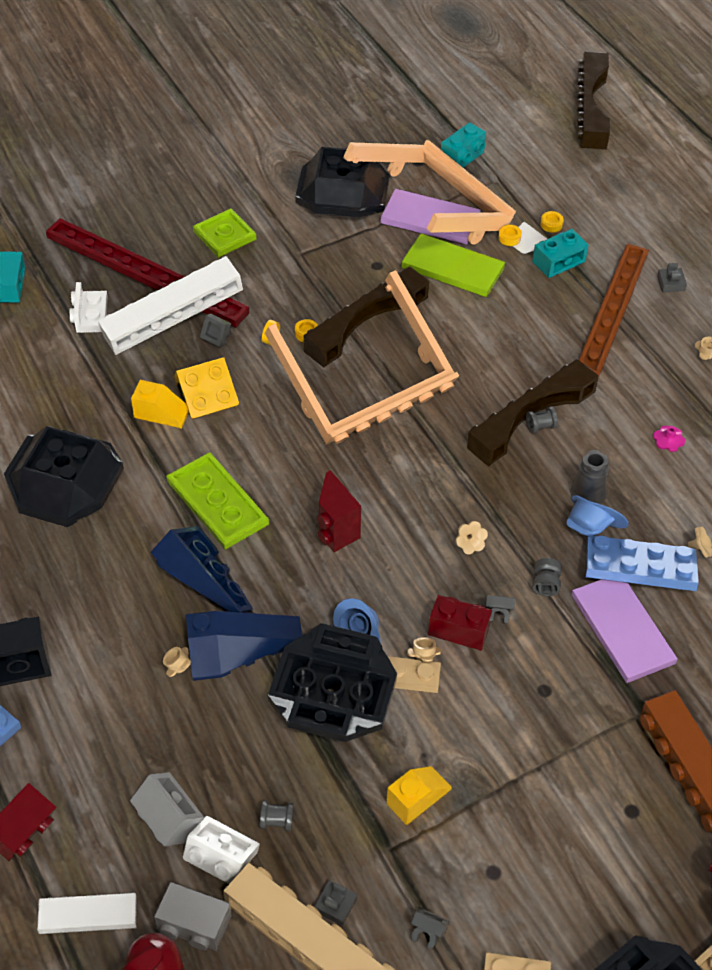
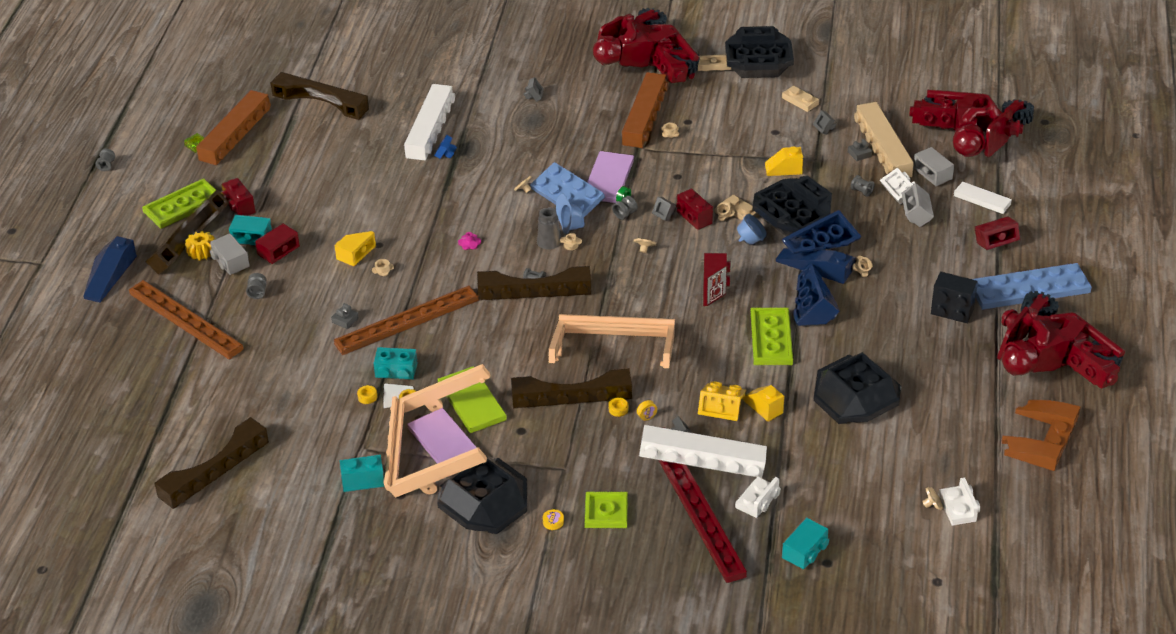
camera: 140 degrees left, 10 degrees down
none -> yellow tile [543,509,564,530]
none -> tan plate [560,233,582,250]
none -> green tile [616,186,631,202]
none -> tan plate [662,122,679,138]
none -> dark blue wedge [782,210,861,254]

